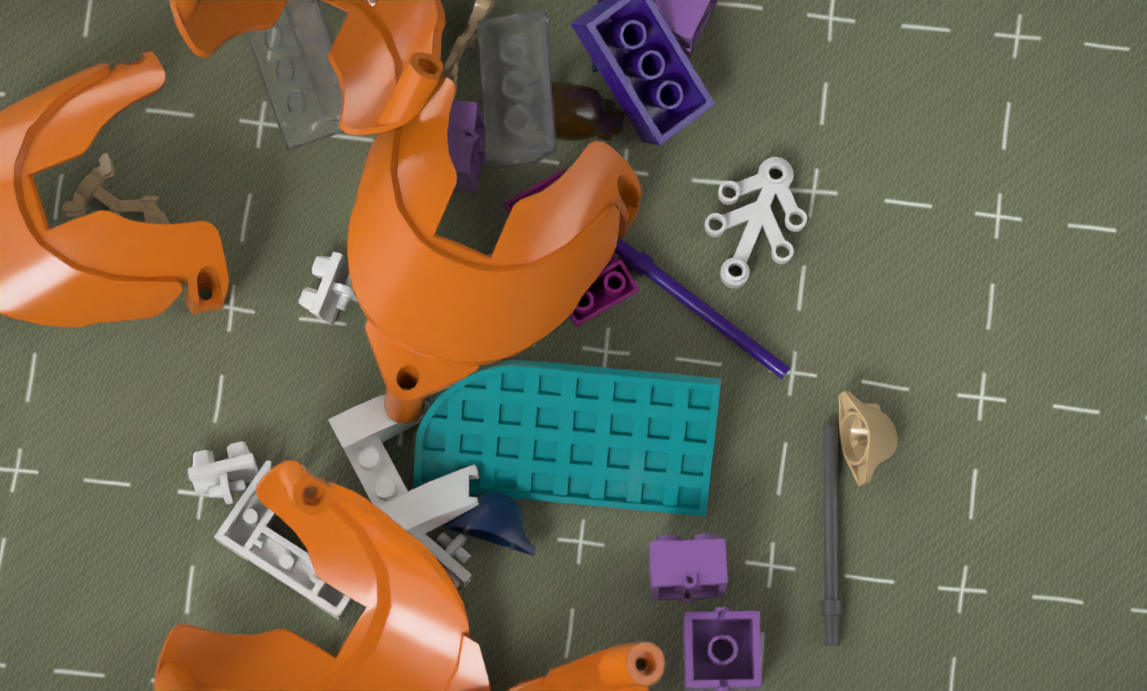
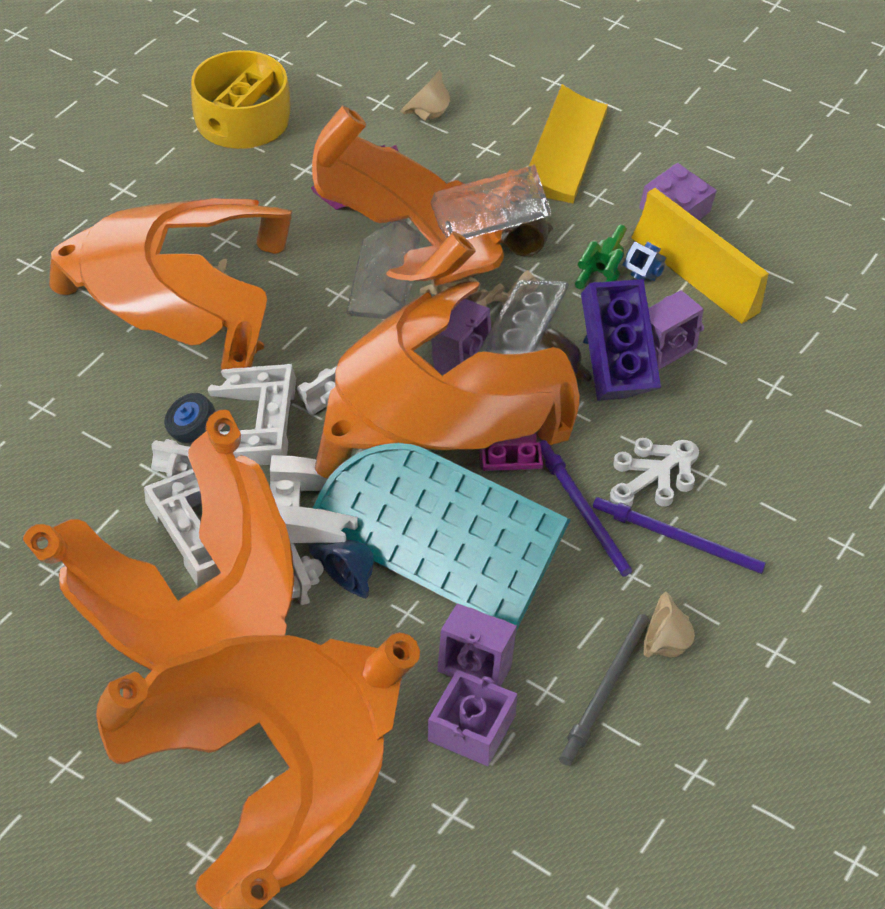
camera: 25 degrees right, 30 degrees down
none -> black wheel [164,393,216,443]
none -> white wedge [208,364,296,465]
none -> dark purple bar [593,497,766,574]

